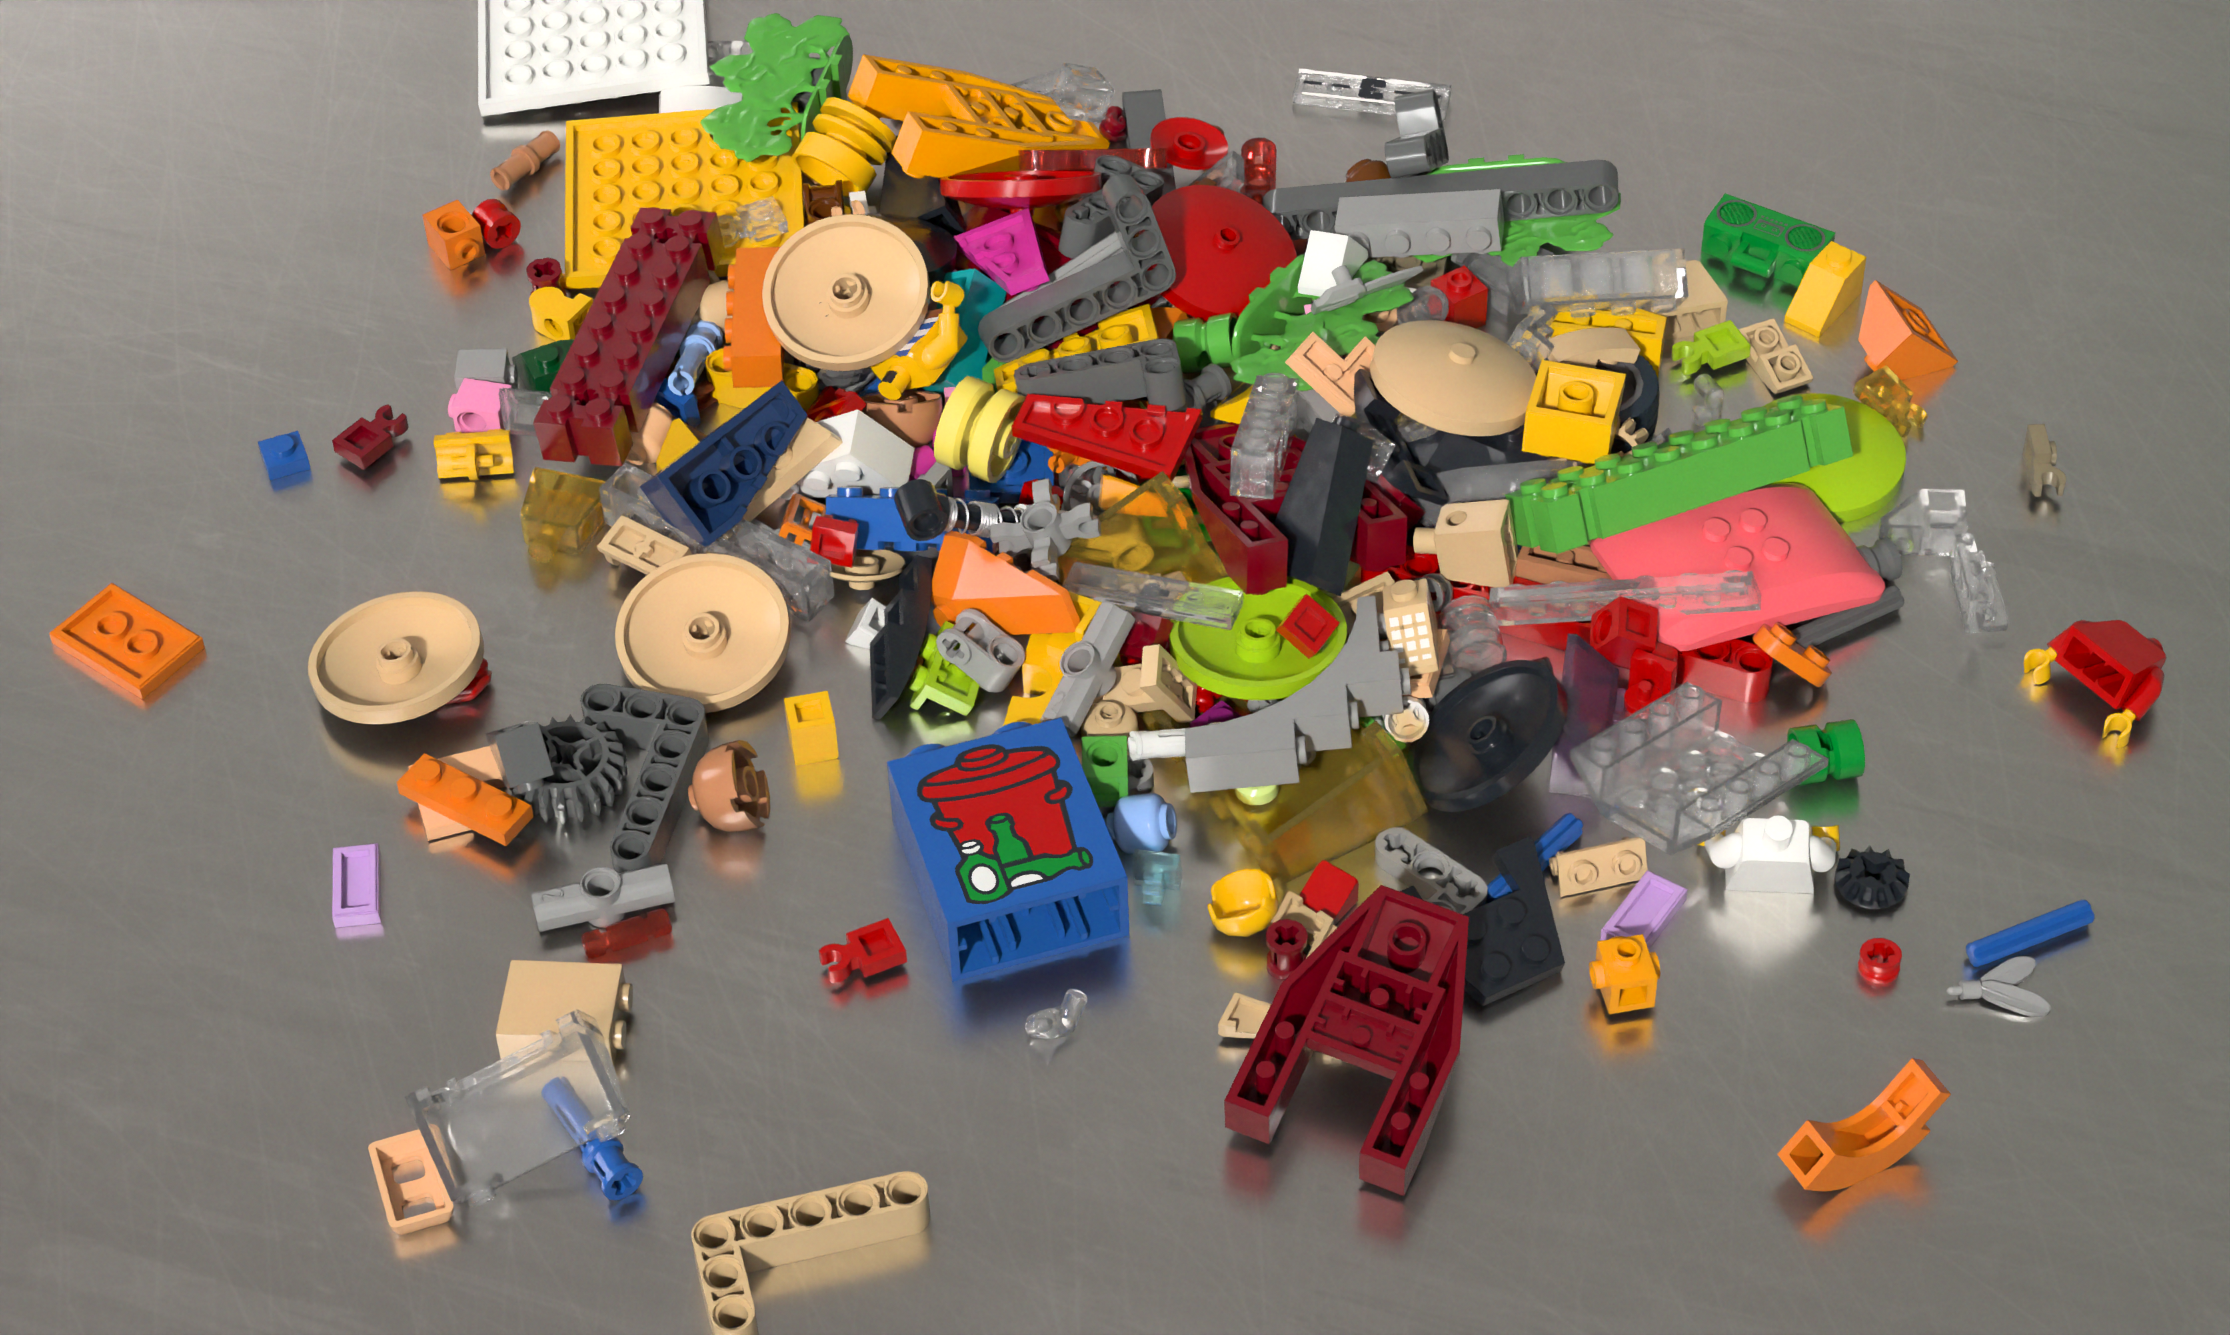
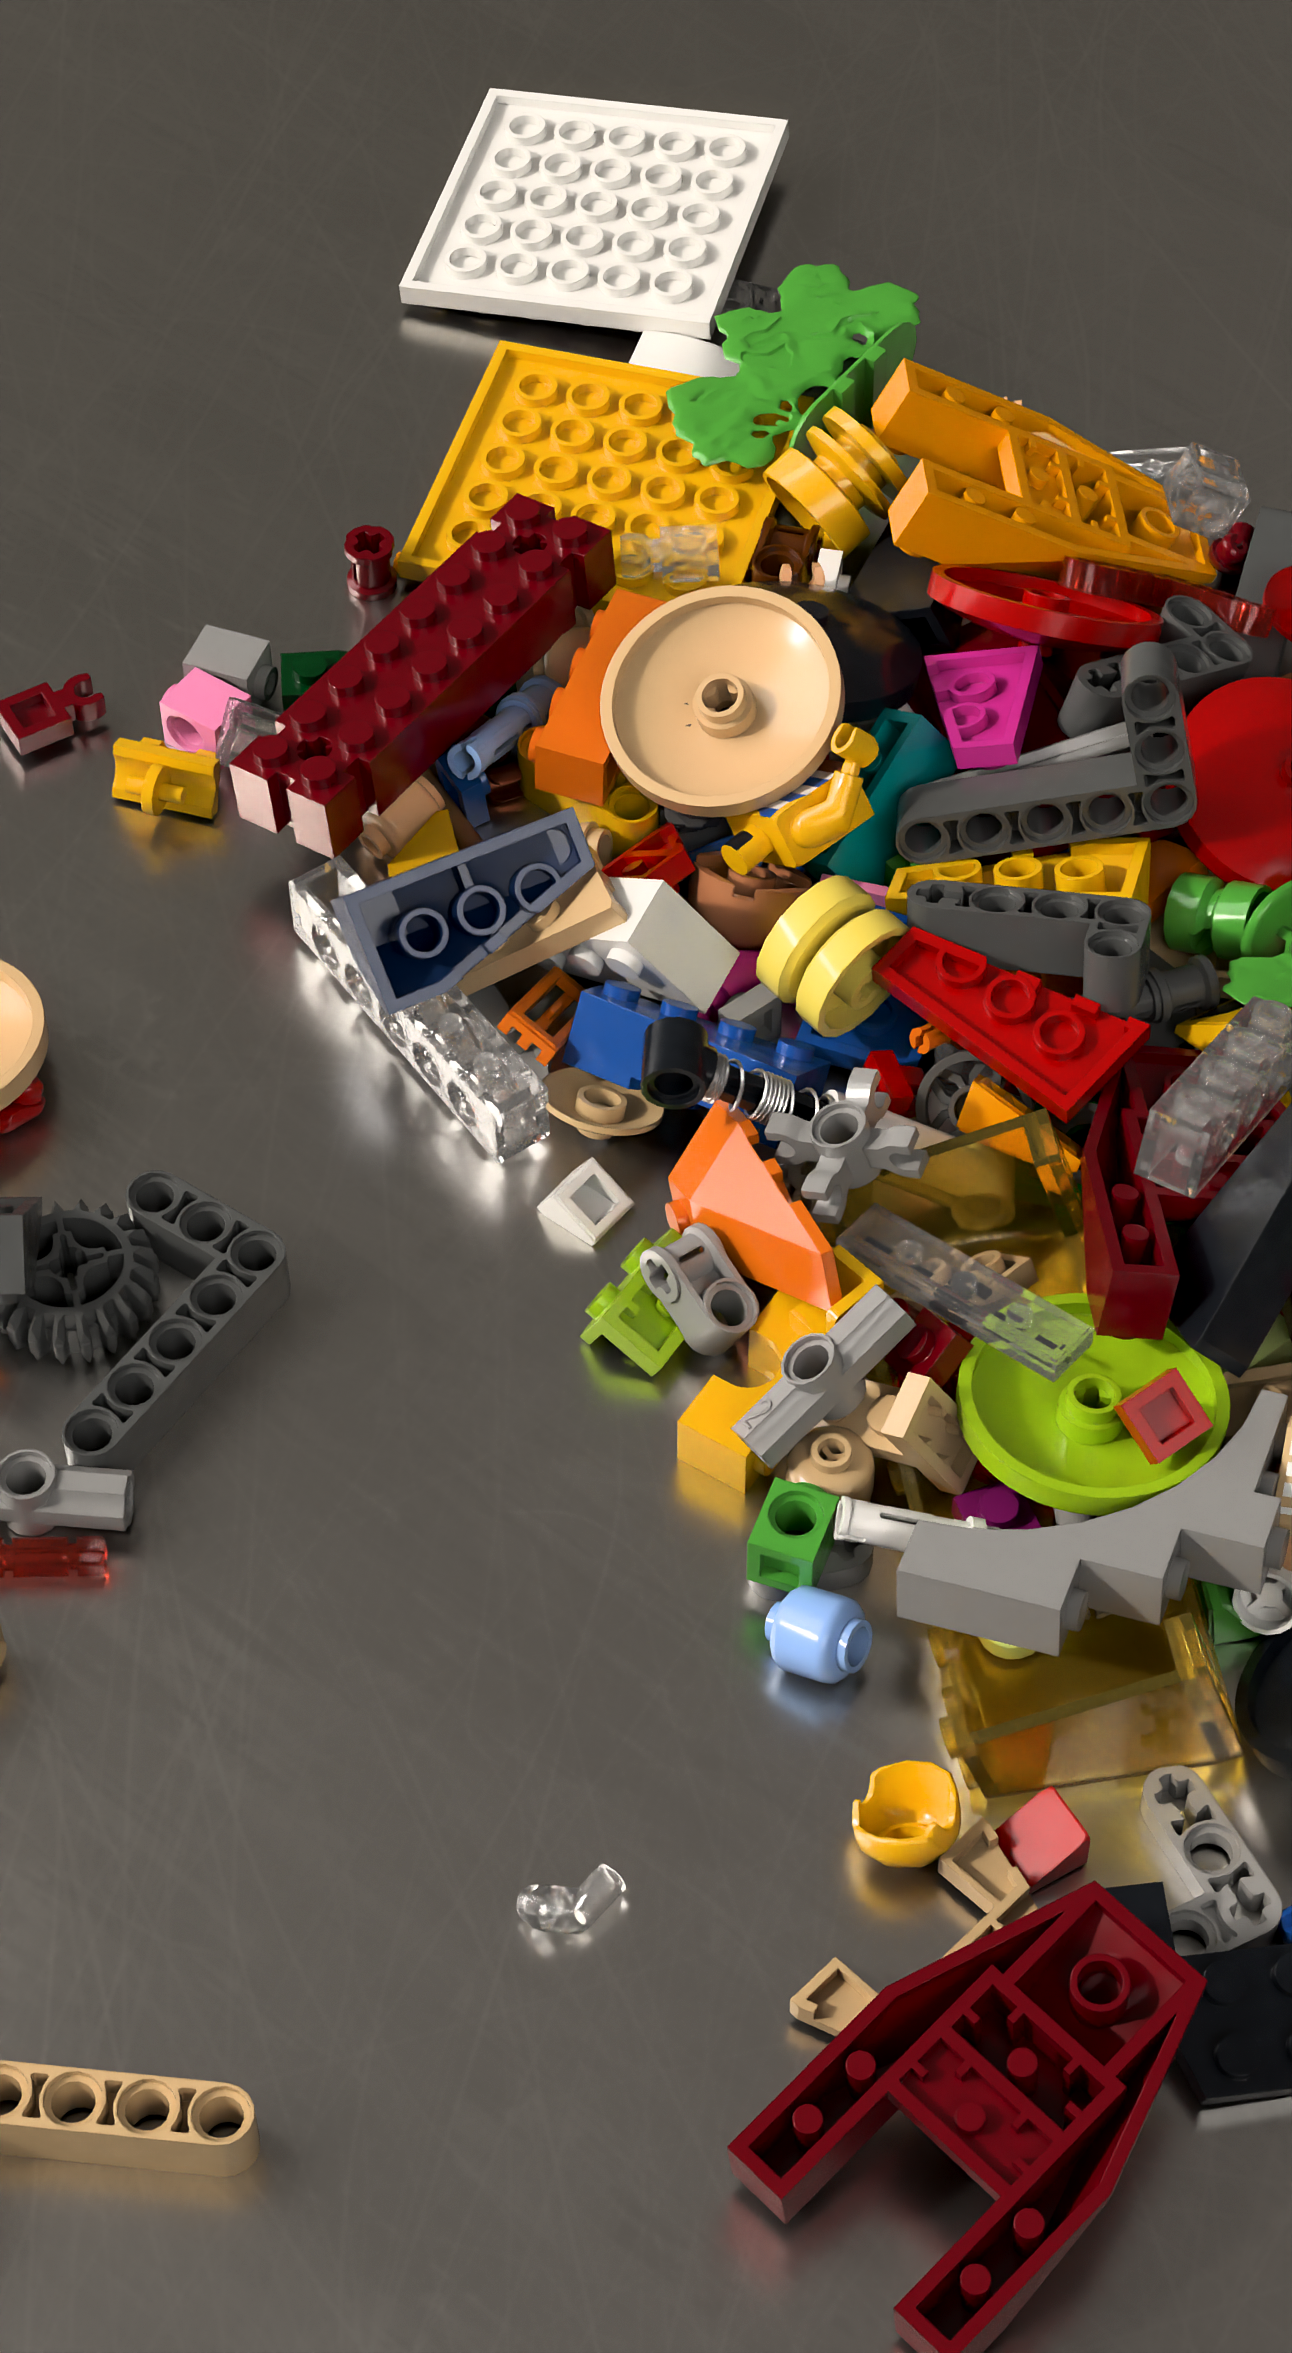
camera: 20 degrees right, 5 degrees up
orange brick [422,199,485,270] -> none
red wheel [472,199,521,249] -> none
nougat pin [490,130,560,191] -> none
clear yellow torso [520,467,615,563] -> none
yellow leg [529,287,593,341] -> none
tan hinge [597,515,692,575] -> none
tan dish [615,553,791,713] -> none
nougat cylinder [688,740,770,832] -> none
yellow panel [784,691,839,766] -> none
red tile [810,514,859,568] -> none
red plate [819,918,907,983] -> none
black slope [870,555,932,719] -> none
brick [887,718,1130,982] -> none
clear light blue tile [1132,849,1183,906] -> none
dark red bush [1266,919,1308,980] -> none

